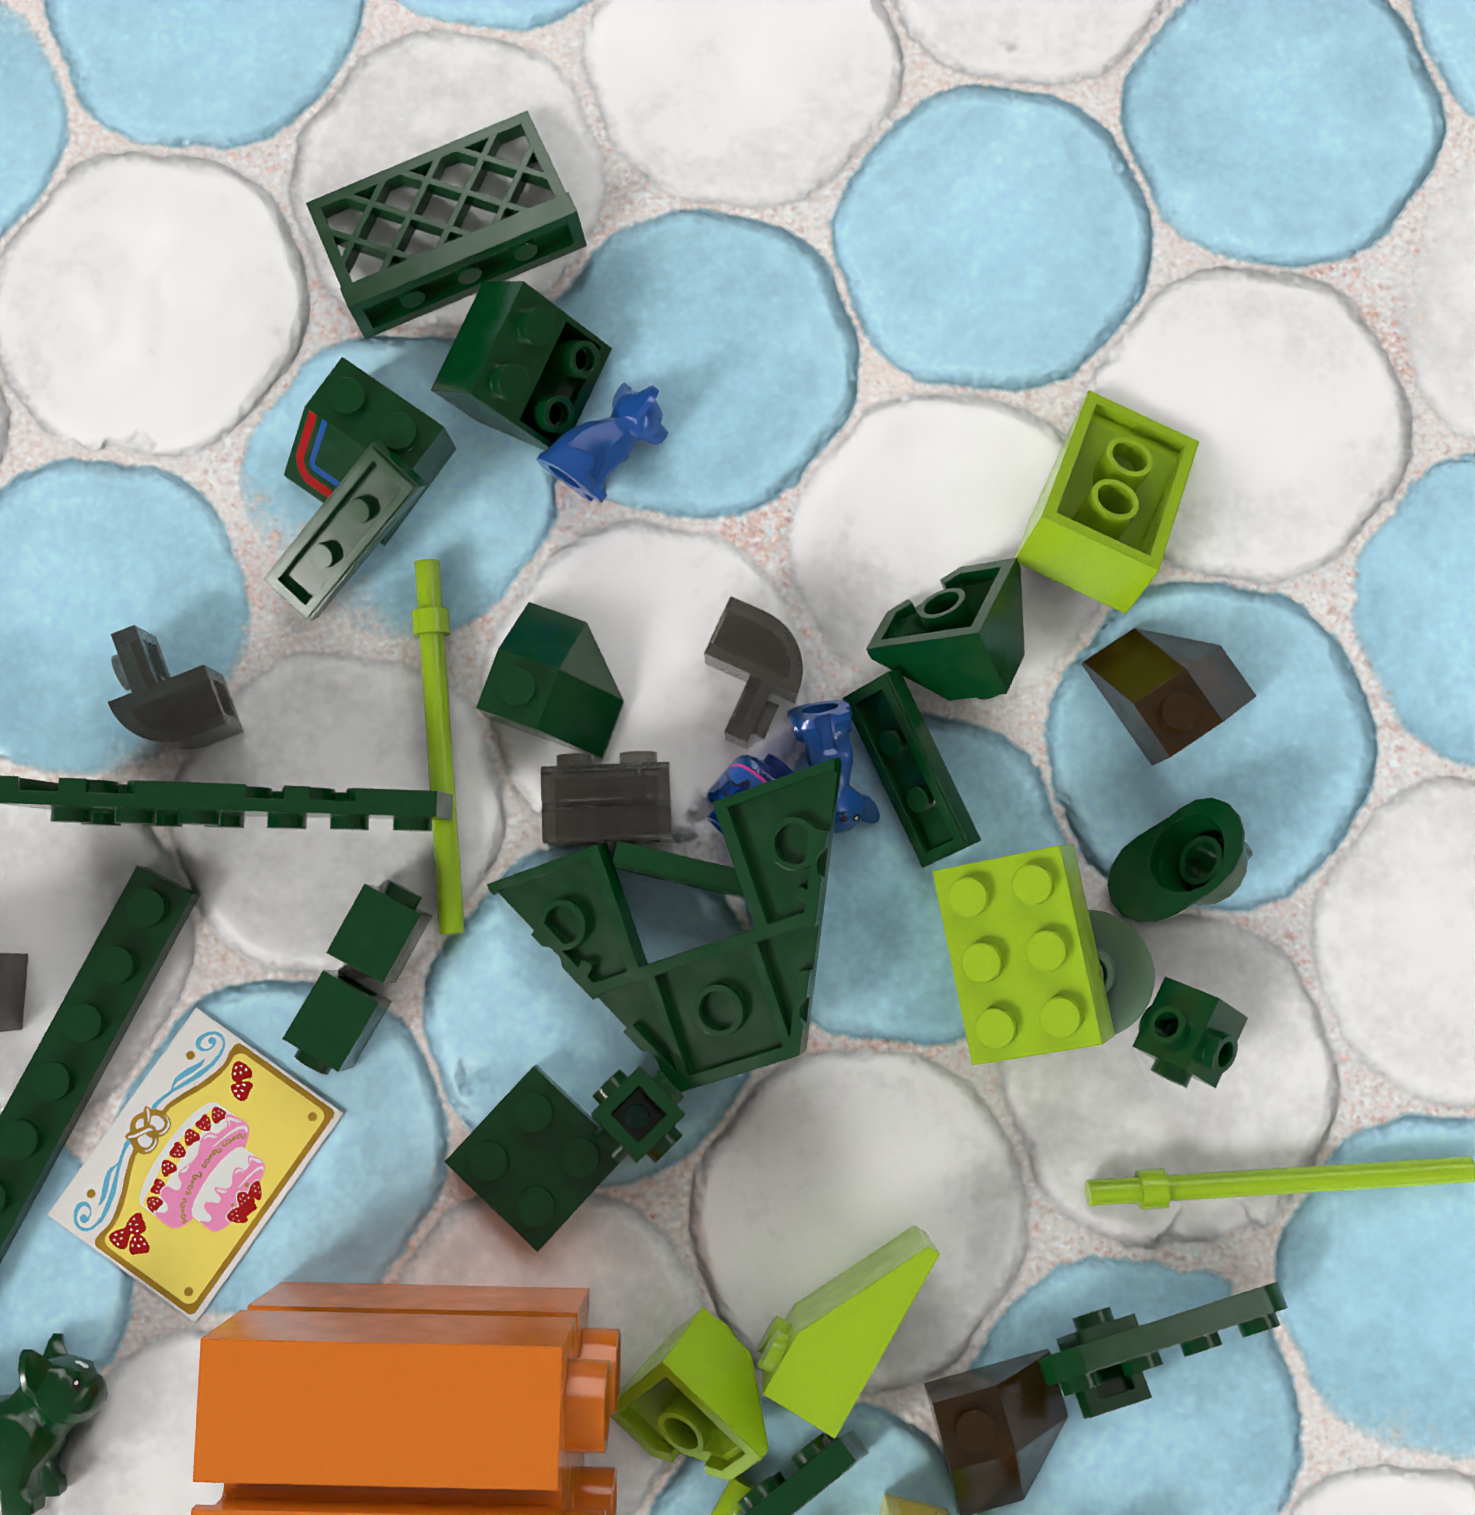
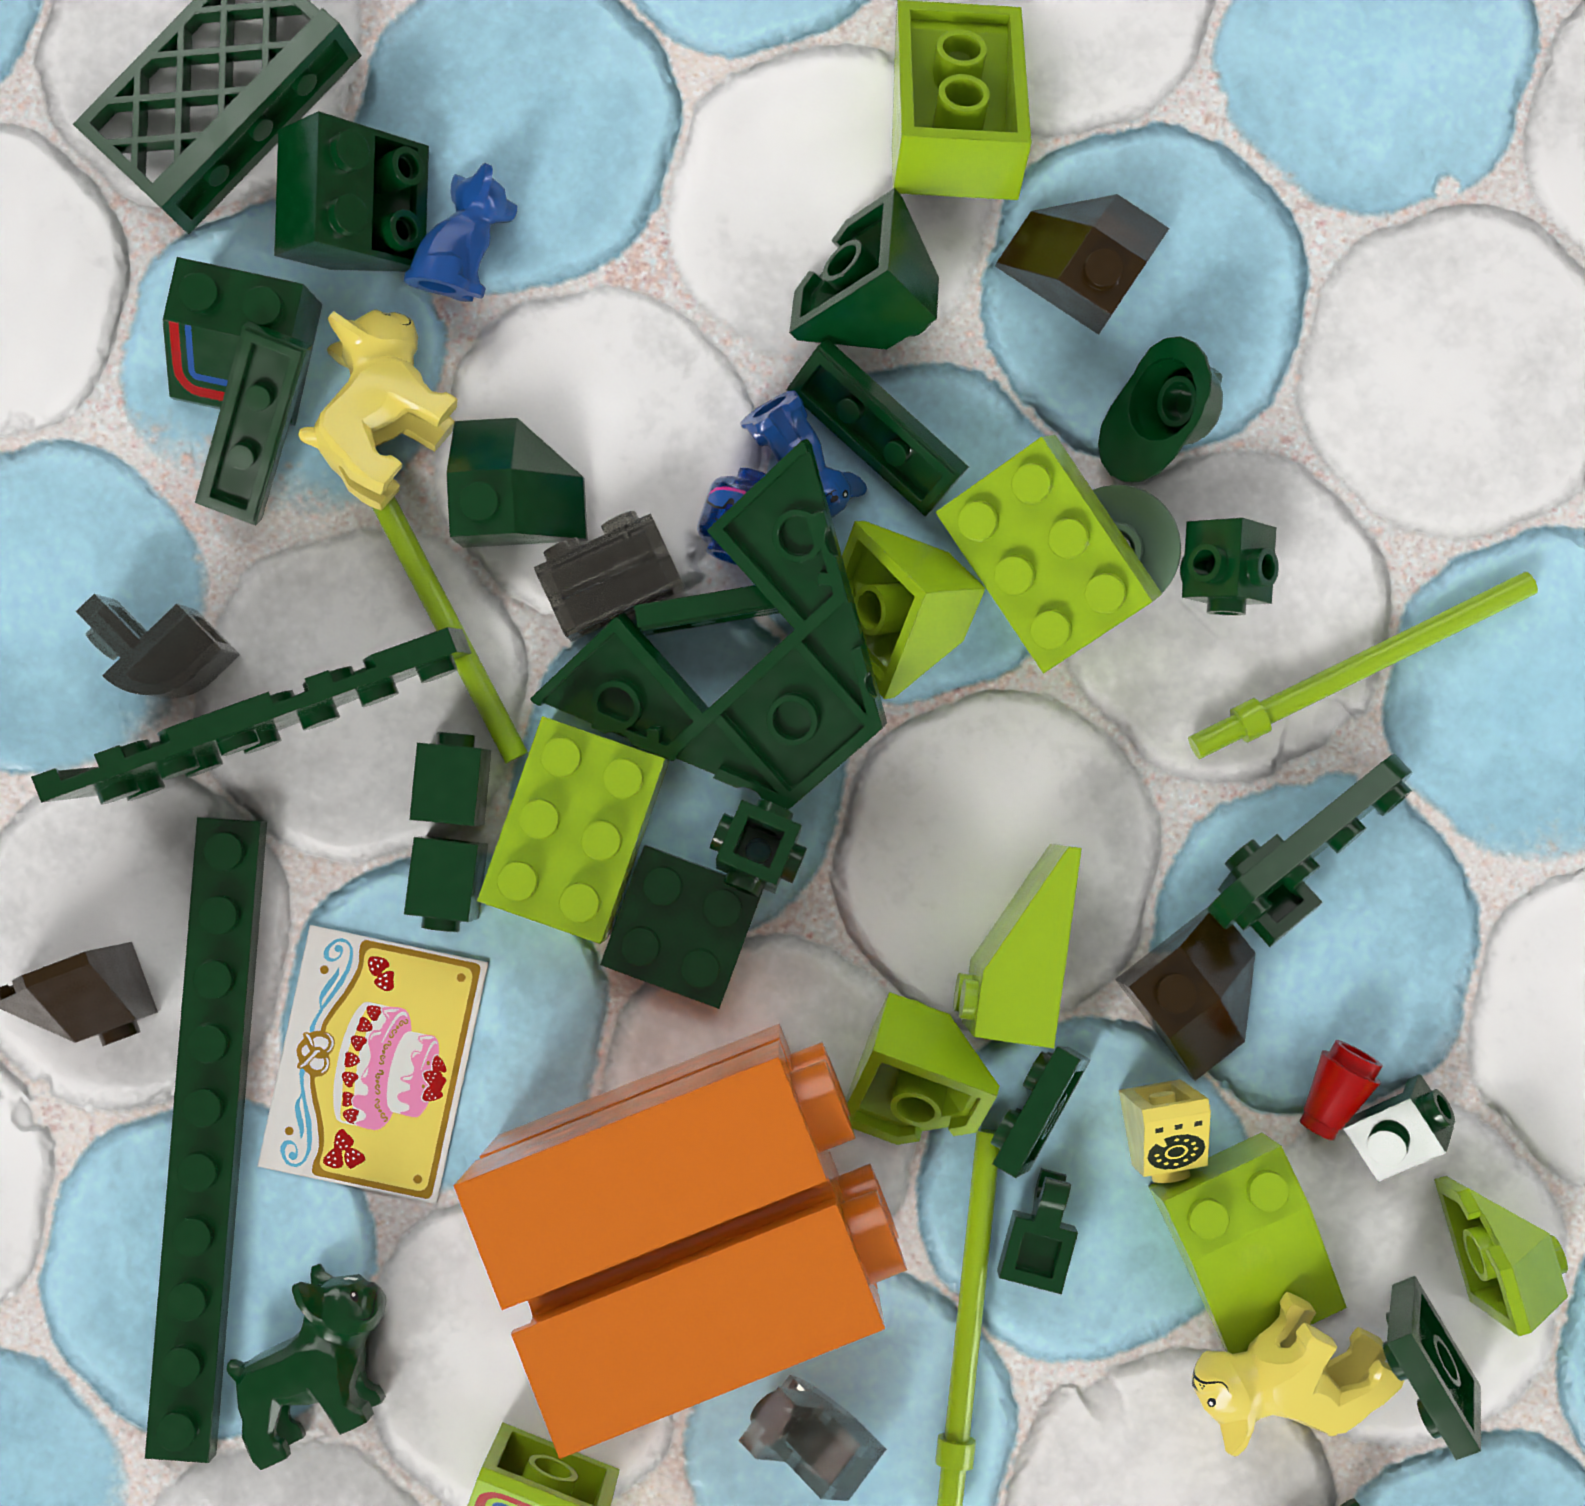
camera: 30 degrees left, 5 degrees up
clear smoke brick [704,596,803,750] -> none
none -> light yellow animal [298,309,458,511]
none -> lime brick [477,716,670,944]
none -> lime slope [842,521,986,699]

